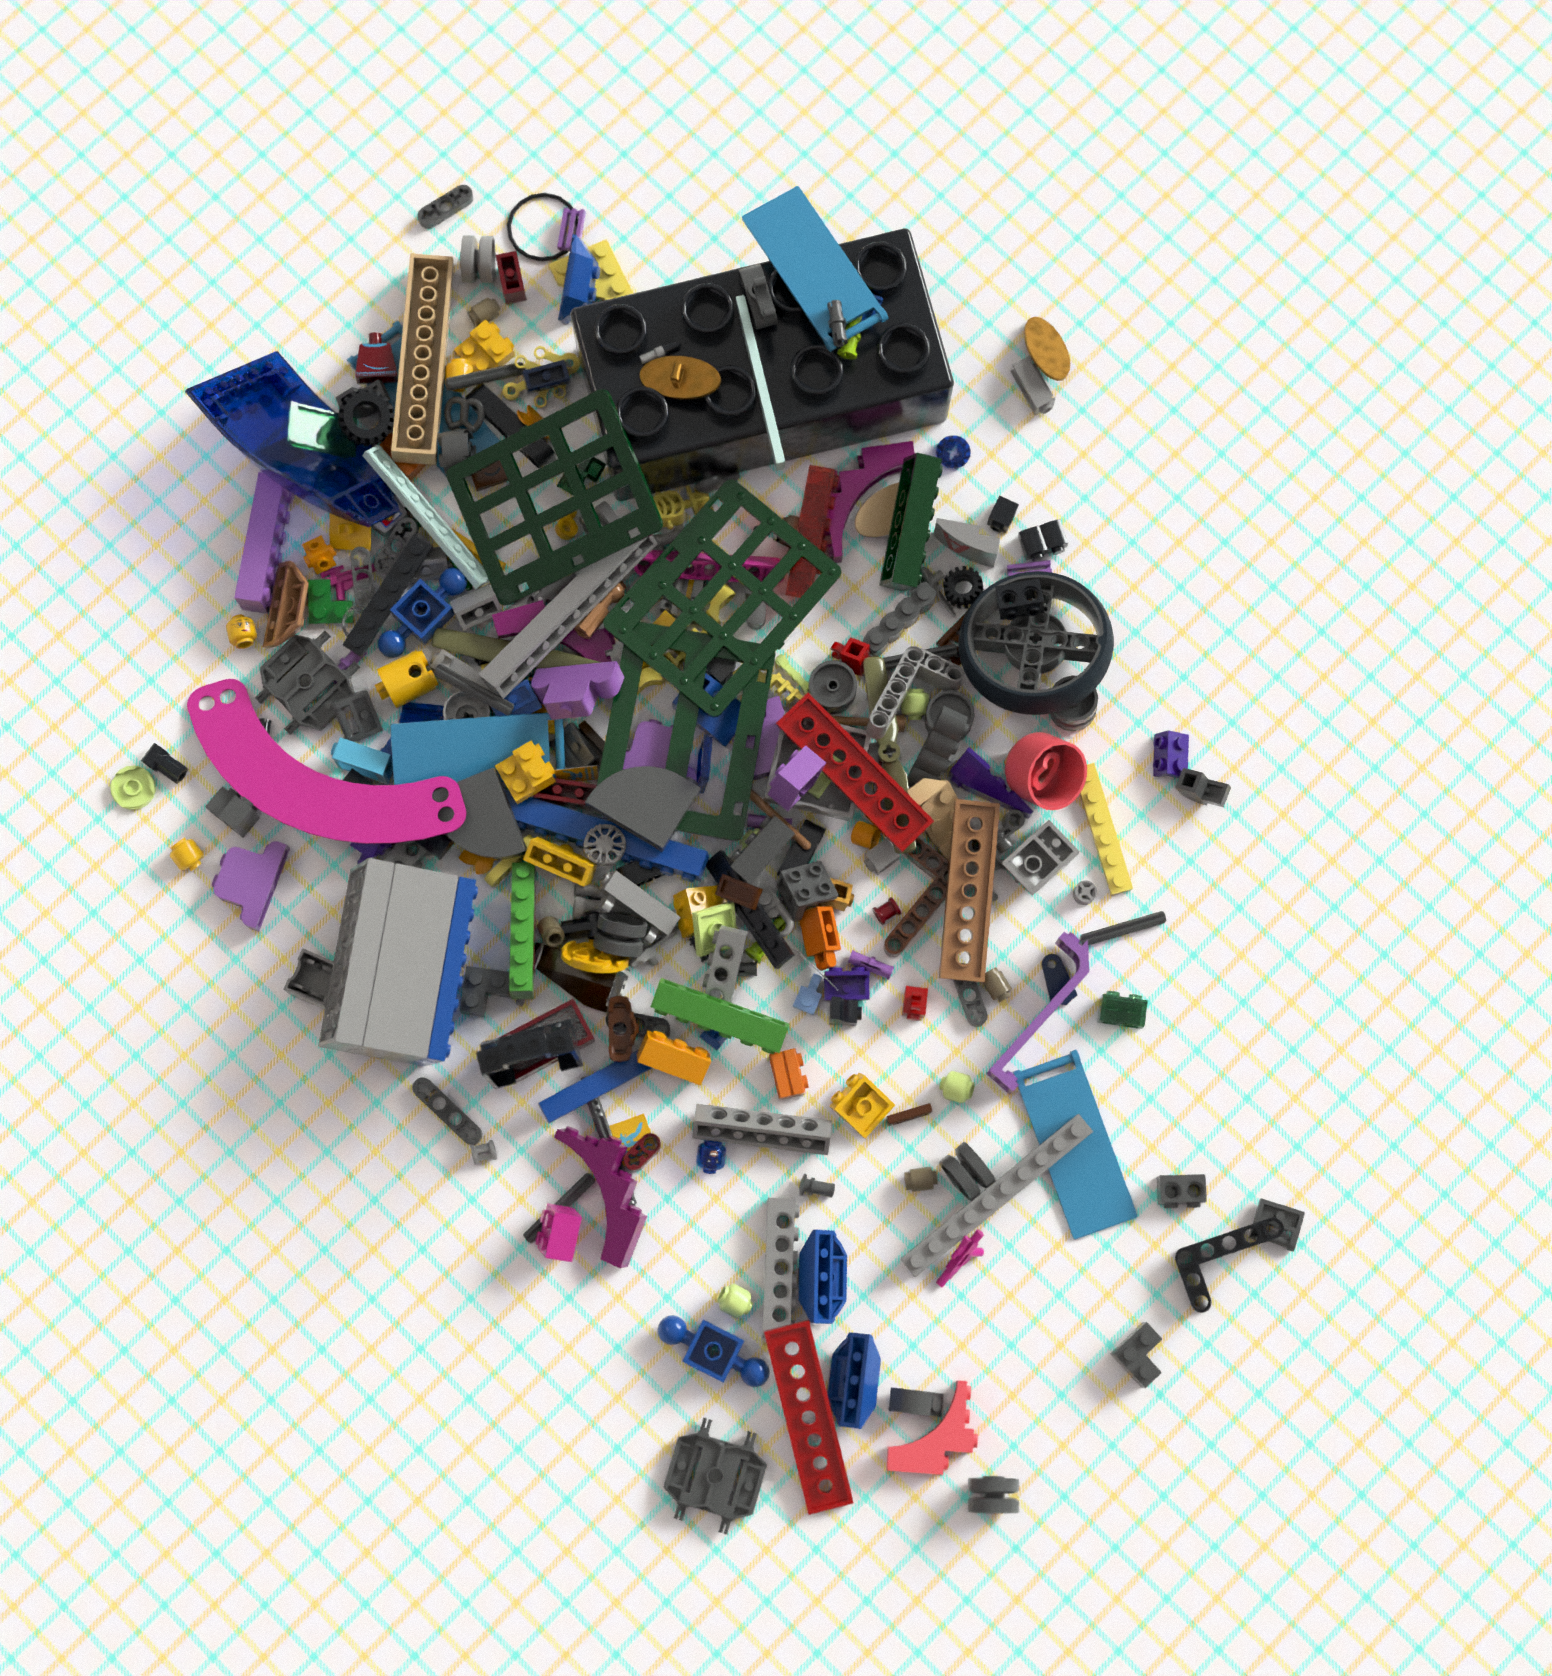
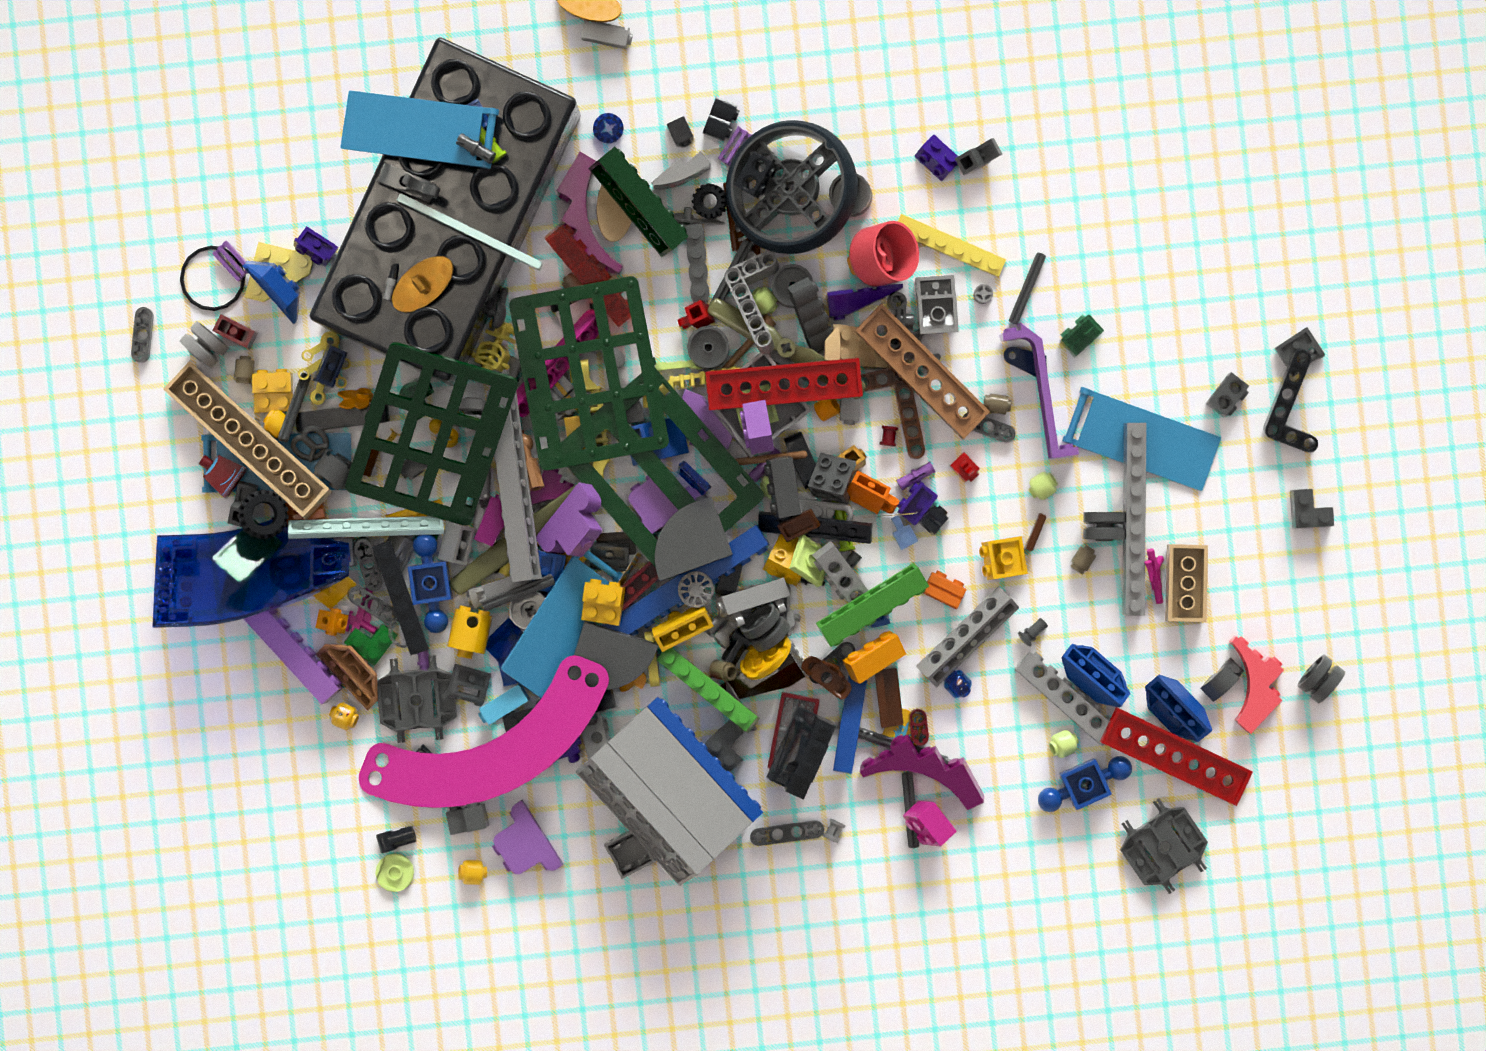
camera: 50 degrees left, 10 degrees up
none -> dark purple bracket [293,226,338,267]
none -> dark grey brick [401,459,427,480]
none -> reddish brown panel [875,668,904,728]
none -> tan brick [1165,544,1208,622]

